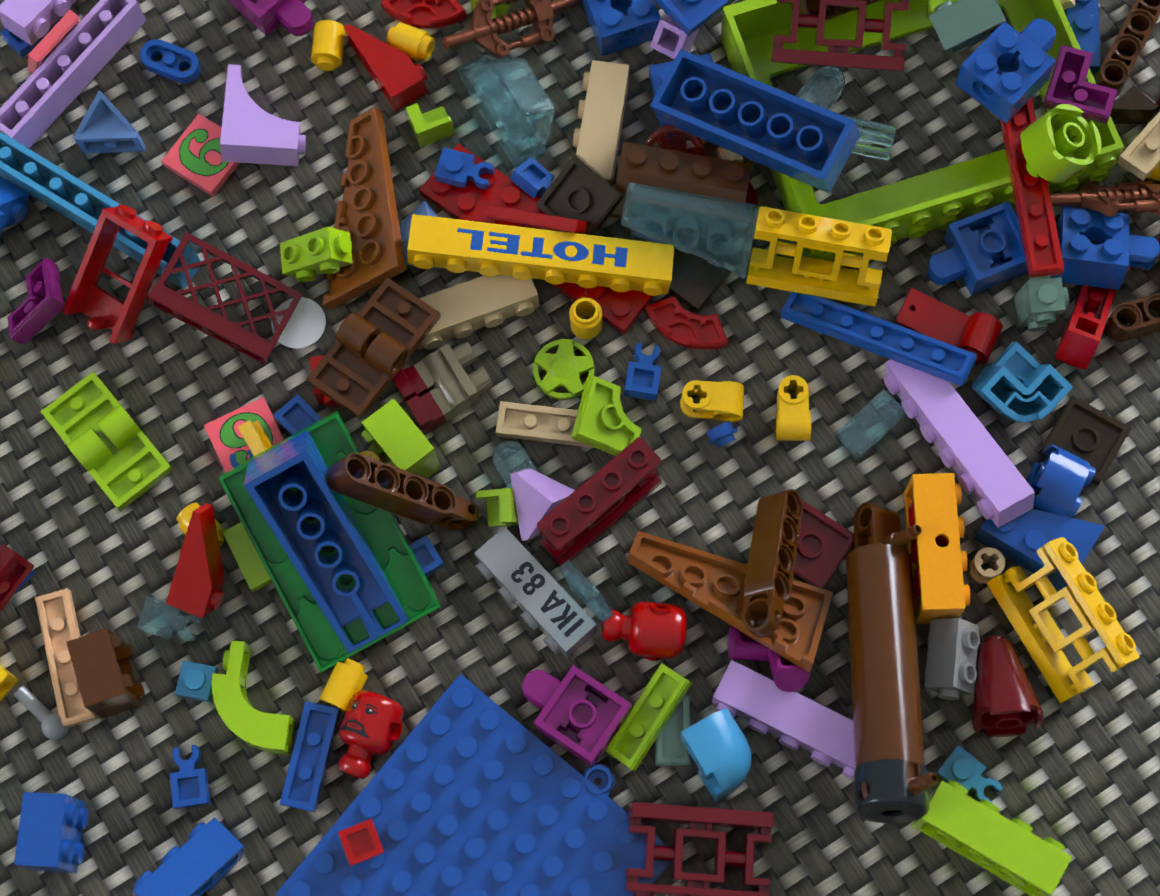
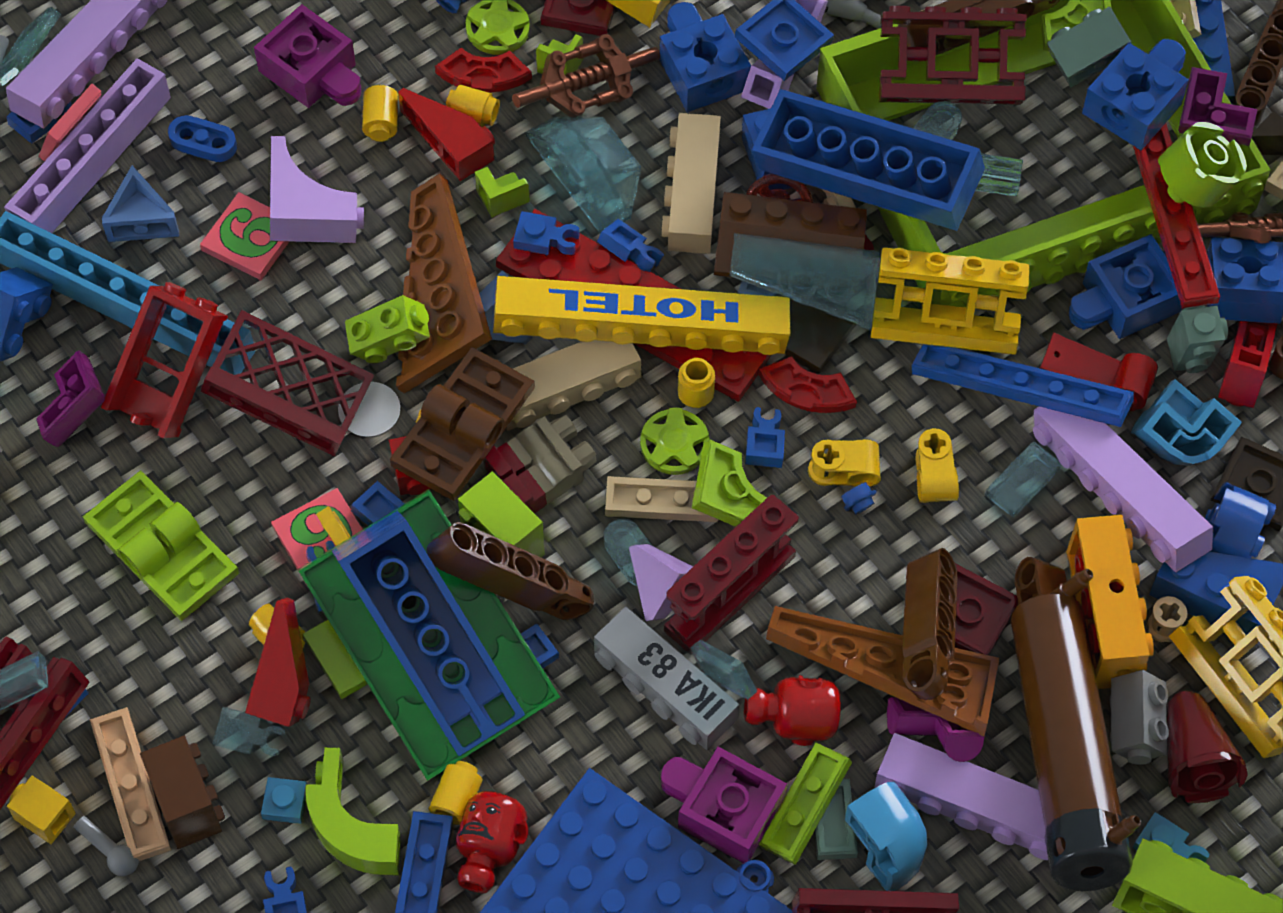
camera: 10 degrees left, 10 degrees down
lime panel [476,488,519,528] -> none
red tile [484,204,588,234] -> none
dark brown tile [536,154,625,235] -> none

